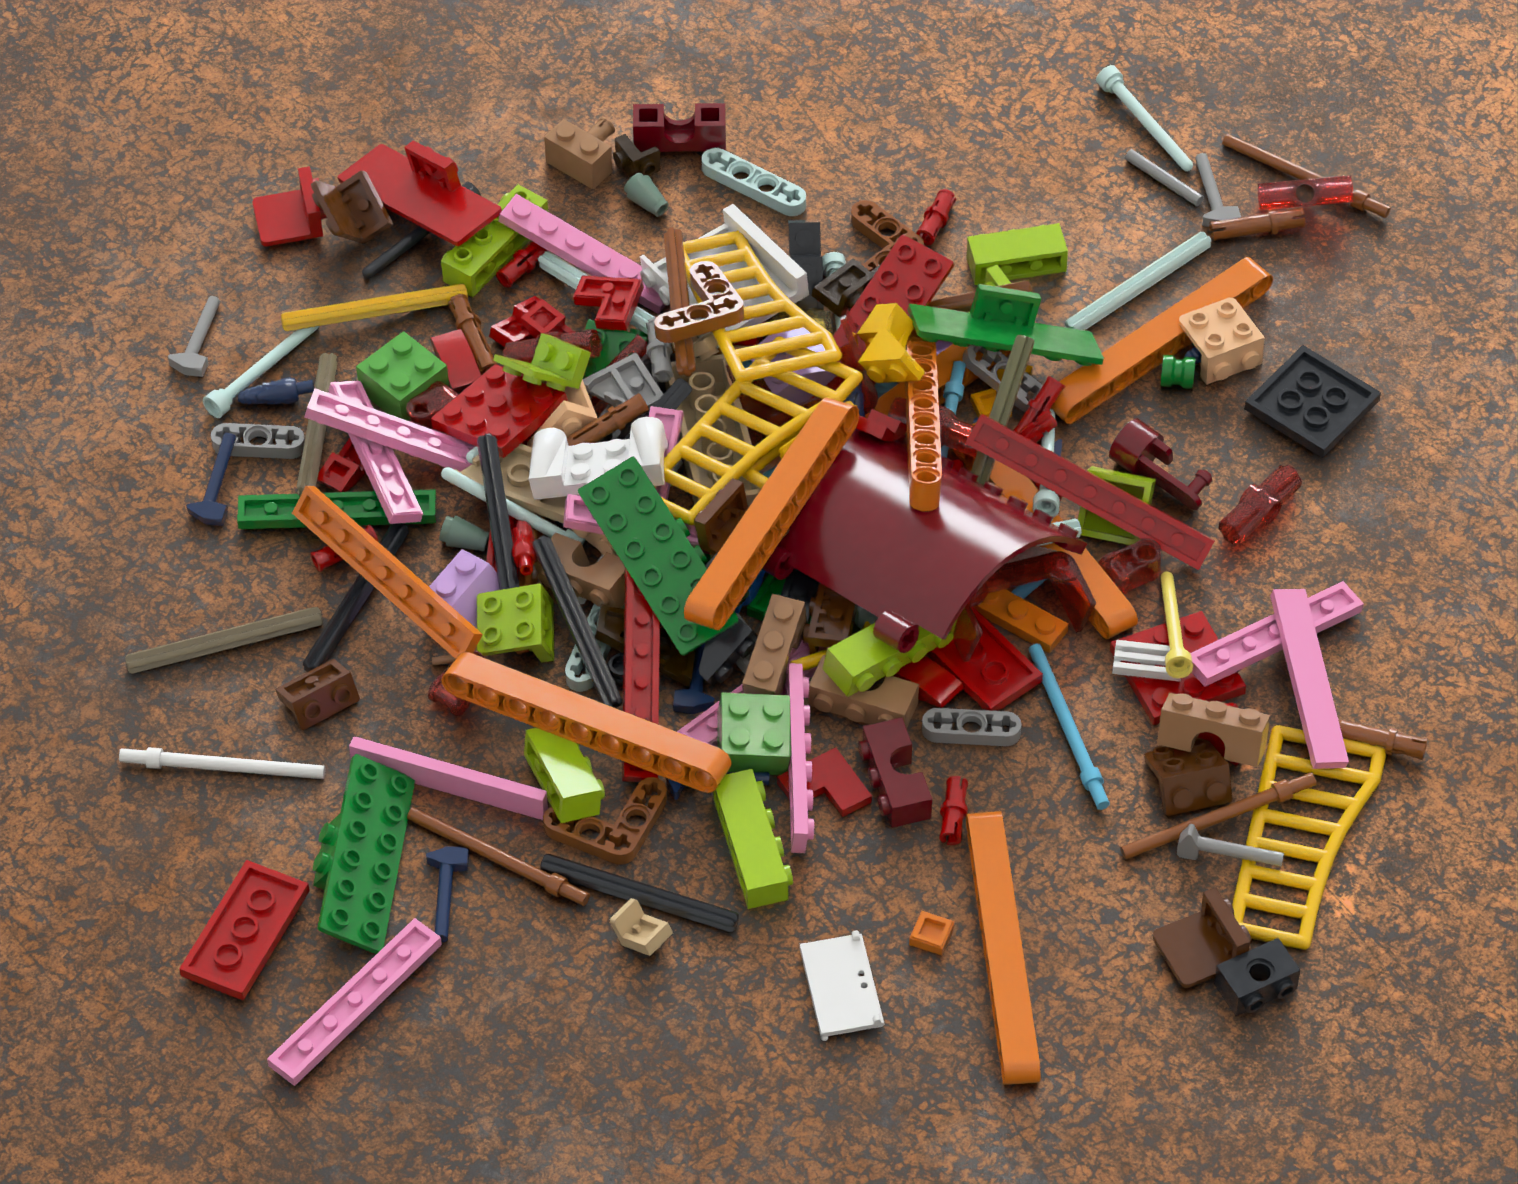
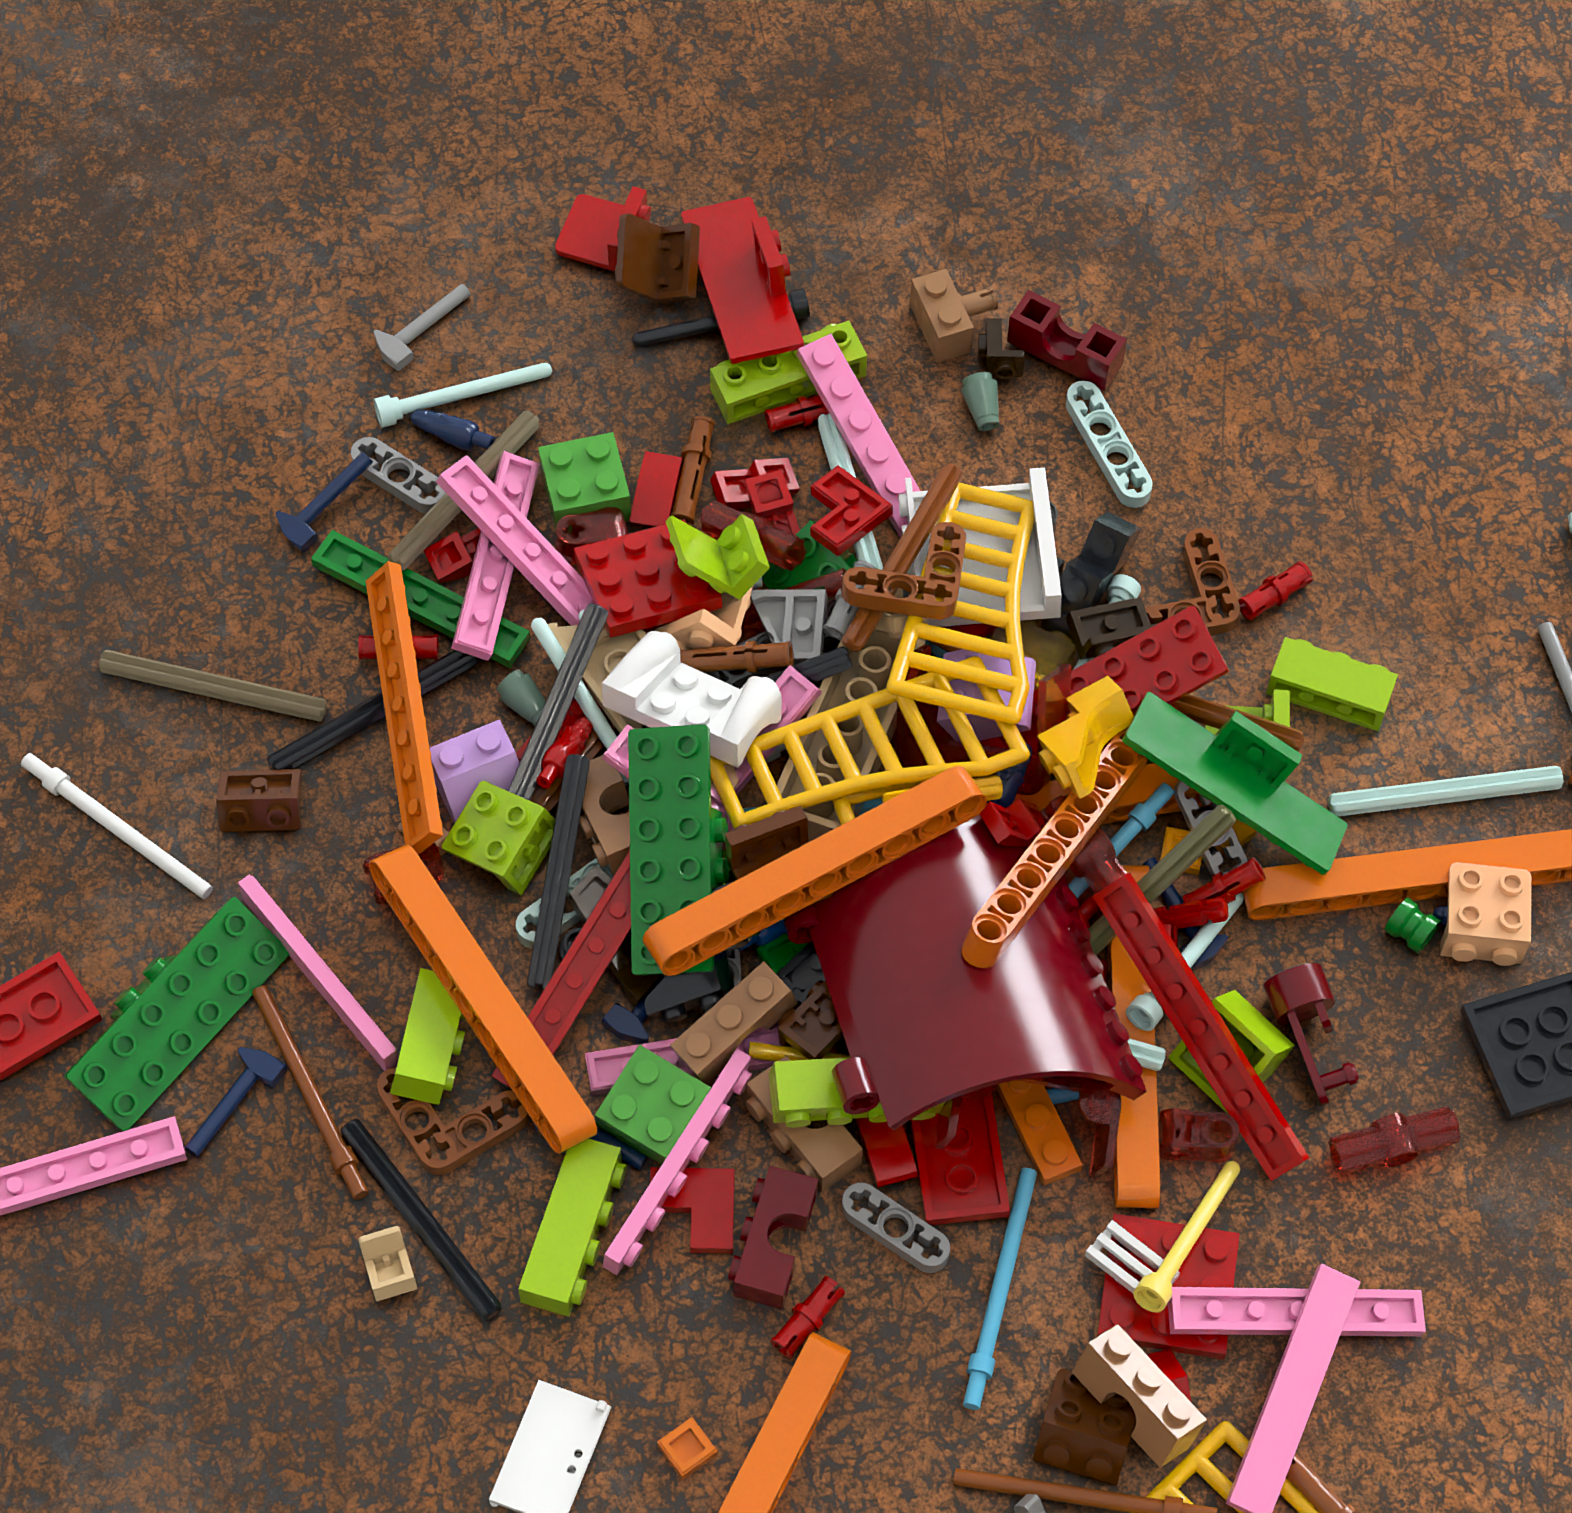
camera: 30 degrees right, 10 degrees up
yellow axle [281,284,468,331] -> none

